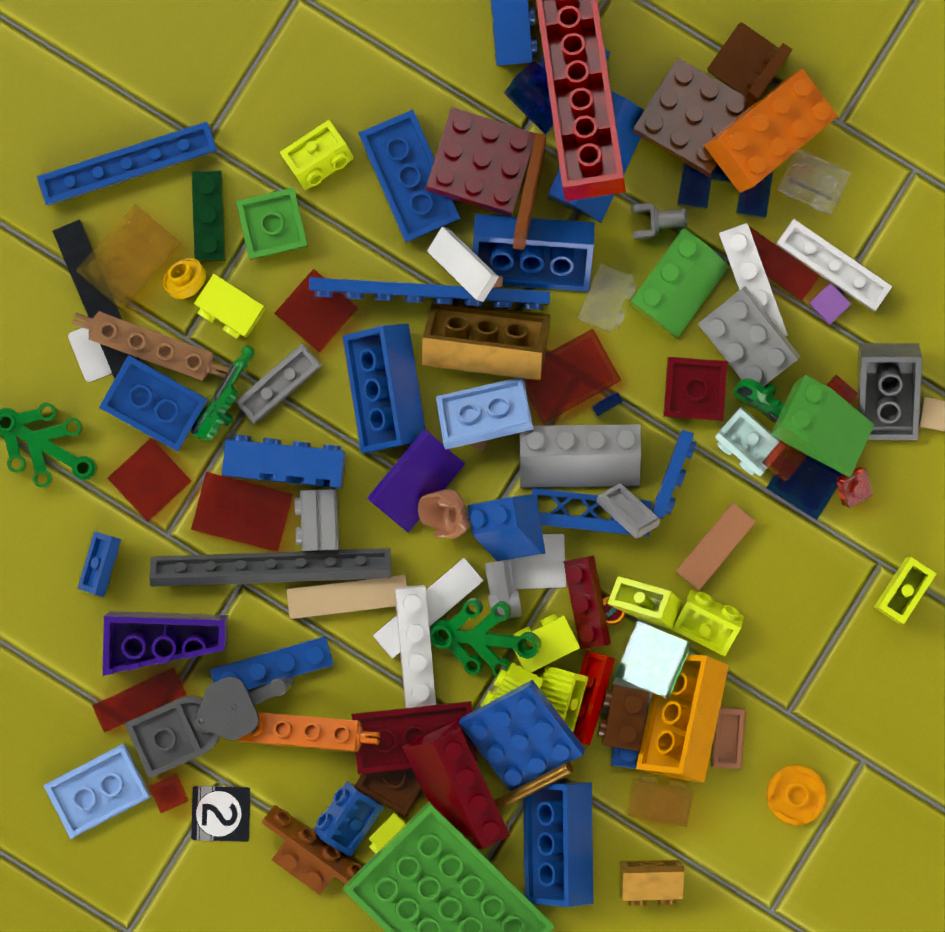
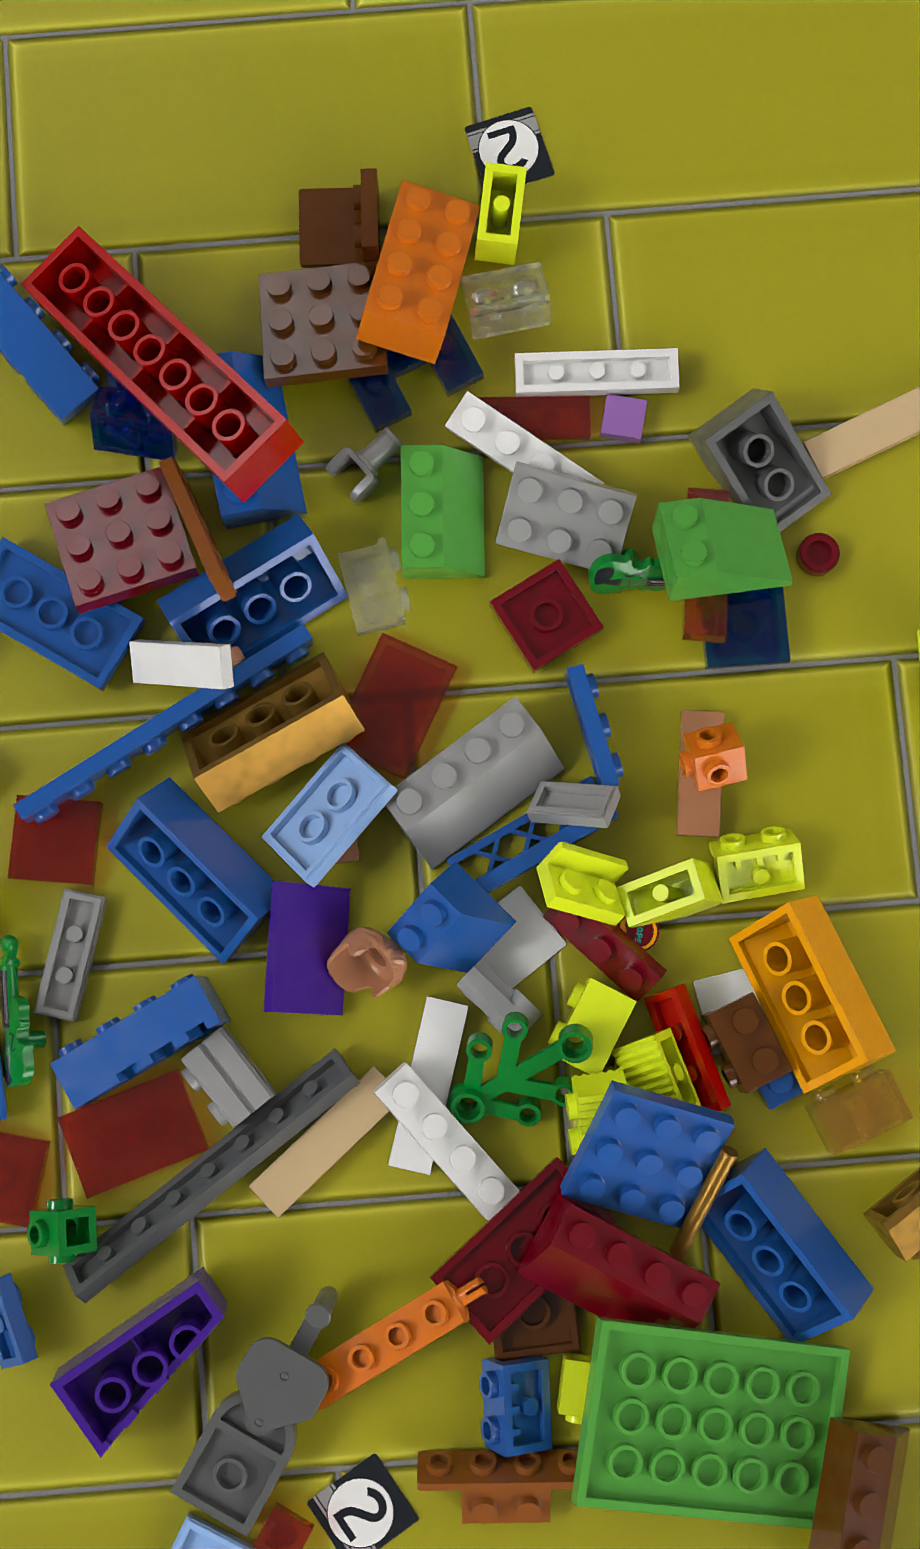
camera: 35 degrees left, 5 degrees down
clear red tile [92,667,187,733] -> none
blue plate [210,636,334,690] -> none
clear blue tile [591,392,623,418] -> none
tile [615,621,692,699] -> none
nougat tile [711,707,746,769] -> none
light aqua bracket [715,406,786,477] -> none
clear red plate [836,467,873,508] -> none
none -> green brick [27,1198,98,1264]
none -> sticker [465,107,555,184]
none -> neon yellow brick [474,162,527,265]
none -> neon yellow bracket [536,842,628,926]
none -> orange brick [679,722,748,792]
none -> dark red tile [796,533,840,576]

